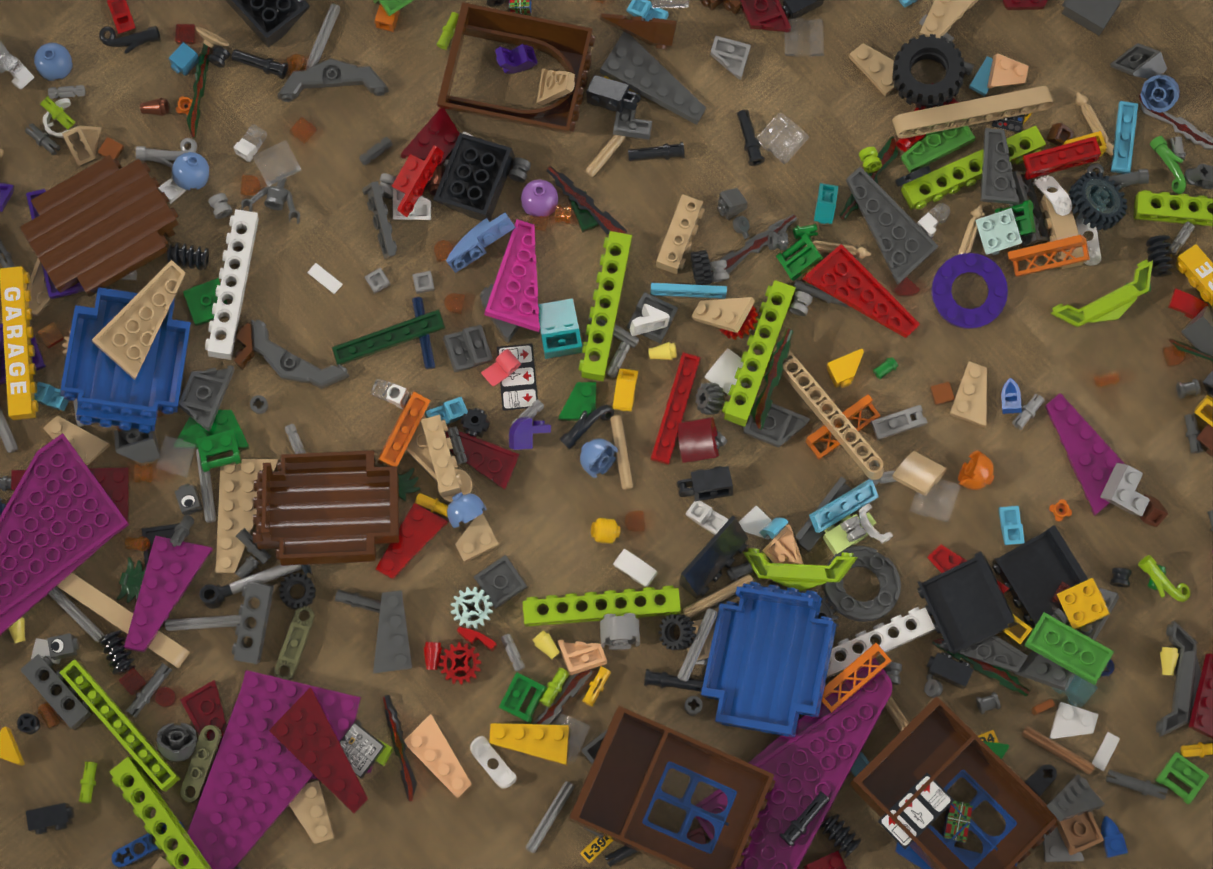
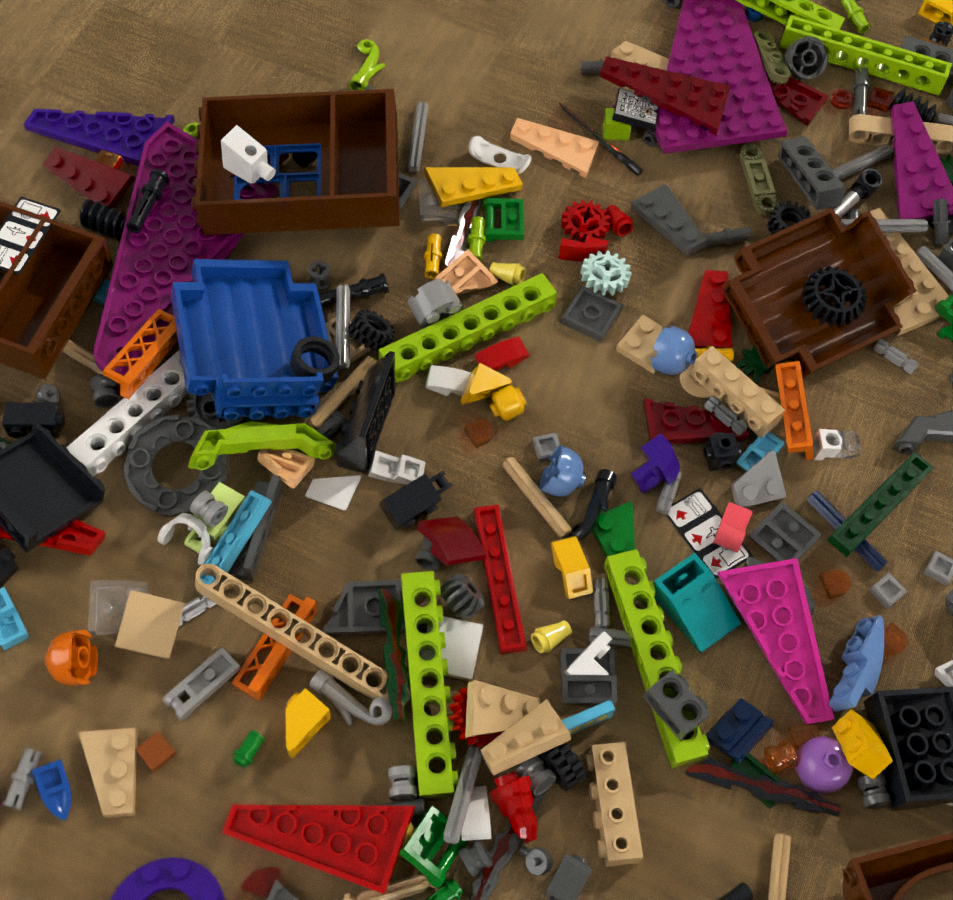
camera: 150 degrees right, 15 degrees down
light grey axle [501,634,525,672] -> none
medium azure slope [759,517,788,539] -> none
none -> white torso [221,125,276,184]
none -> black tyre [290,336,340,384]
none -> light grey plant [310,669,392,725]
none -> light grey axle [443,745,482,844]
none -> yellow slope [460,363,512,405]
none -> white slope [461,786,491,841]
none -> red slope [474,336,530,371]
none -> tan wing [481,699,571,776]
none -> red rock [489,771,538,843]
none -> light grey tile [532,432,561,463]
none -> dark grey pin [581,59,604,75]
none -> dark grey brick [643,670,710,741]
none -> dark blue plate [706,698,773,764]
none -> light grey wing [731,450,787,507]
none -> black gear [801,265,868,328]
none -> yellow piece [832,710,893,779]
none -> light grey axle [841,219,928,233]

